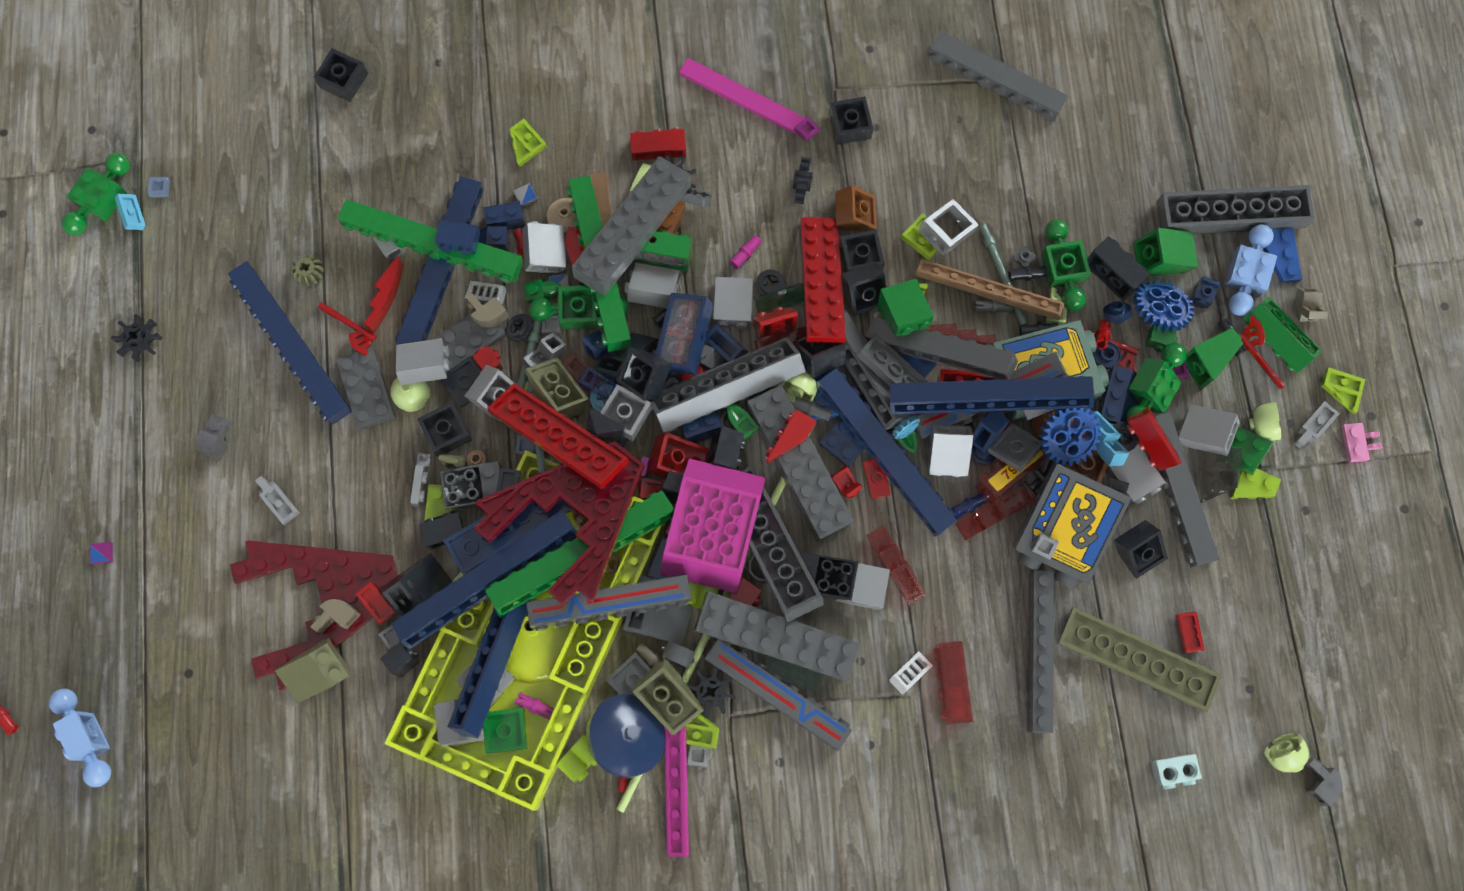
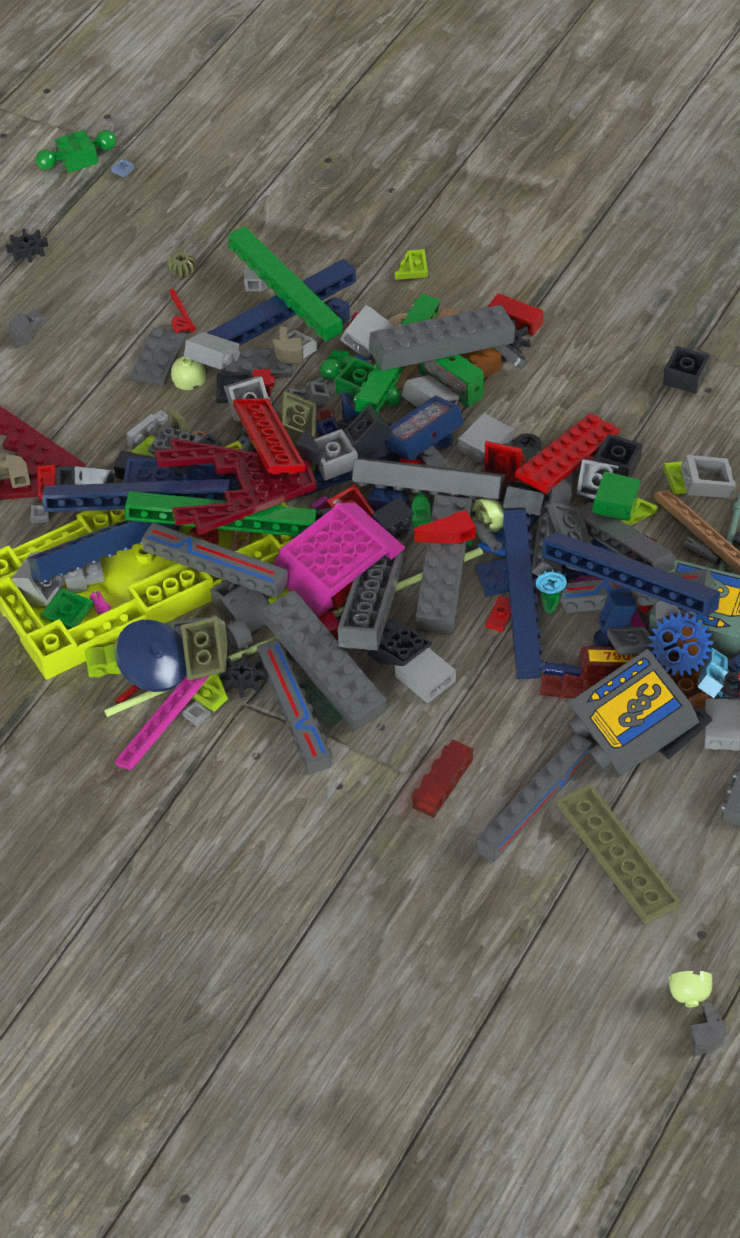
camera: 40 degrees right, 25 degrees down
medium azure plate [115,194,146,230] -> none
dark blue brick [228,261,352,424] -> none
light grey hinge [255,476,300,525] -> none
black brick [313,48,369,102] -> none
red slope [364,257,404,333] -> none
black brick [380,643,420,677] -> none
black brick [417,402,472,457] -> none
dark blue piece [435,220,480,255] -> none
dark blue piece [483,201,525,230] -> none
black gear [505,314,533,342] -> none
light grey tile [513,183,538,208] -> none
dark pink tile [679,58,805,137] -> none
dark blue piece [705,324,749,361] -> none
dark pink pin [730,235,762,269] -> none
black gear [792,157,813,205] -> none
magenta tile [794,116,820,142] -> none
red bracket [831,466,863,498] -> none
dark orange slope [835,185,877,231] -> none
clear red slope [866,526,926,605] -> none
white slope [889,651,933,694] -> none
brick [927,425,973,477] -> none
light grey tile [1031,533,1059,560] -> none
black slope [1114,520,1168,579] -> none
light aqua brick [1150,754,1202,789] -> none
red plate [1175,611,1205,654] -> none

